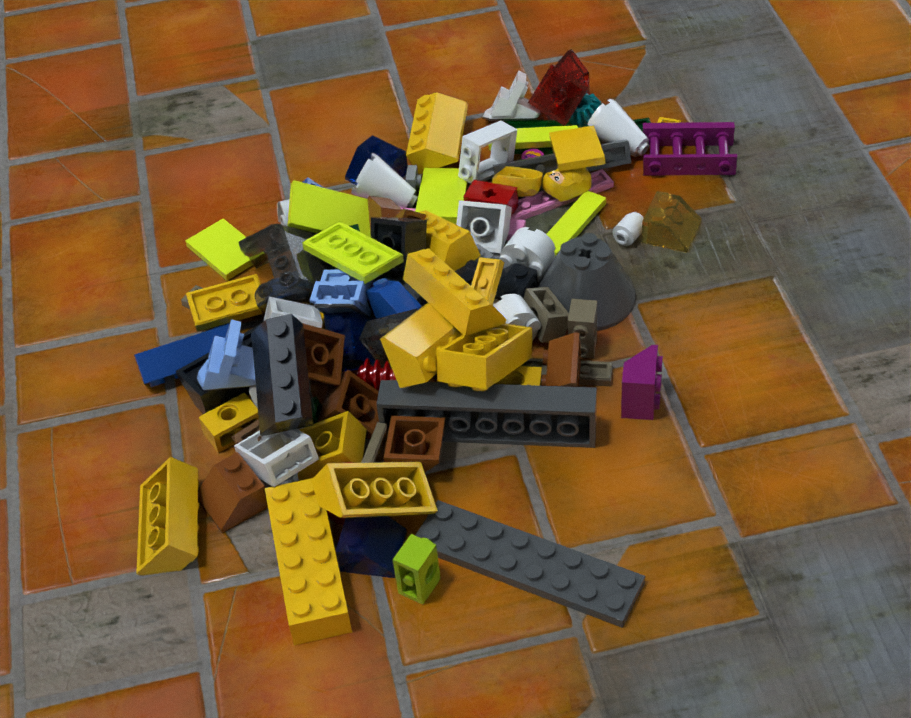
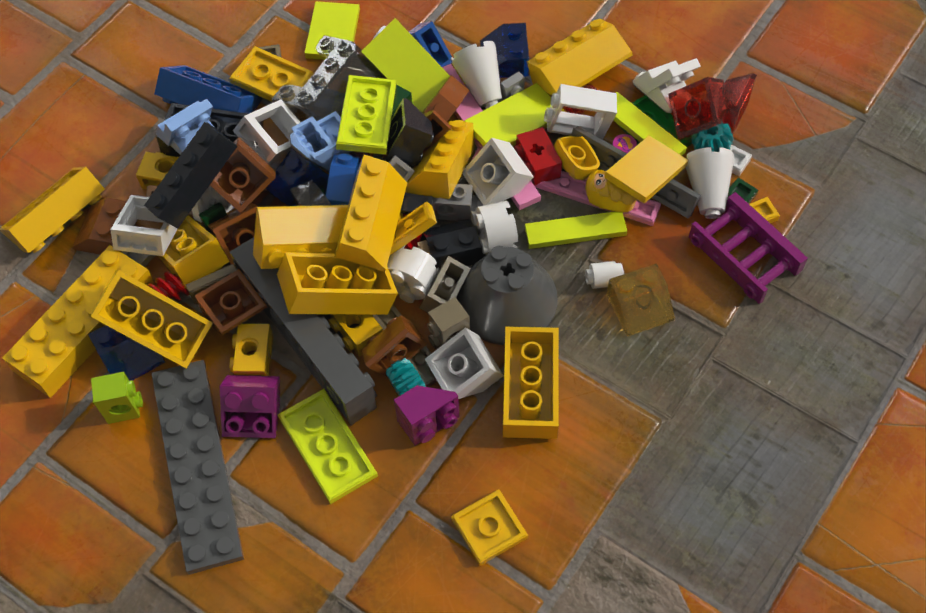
camera: 45 degrees right, 15 degrees up
none -> magenta slope [220,375,280,438]
none -> yellow brick [229,324,273,376]
none -> neon yellow tile [278,389,378,504]
none -> teal gear [386,358,426,396]
none -> white slope [425,327,504,399]
none -> yellow tile [451,489,528,566]
none -> yellow brick [503,326,559,439]

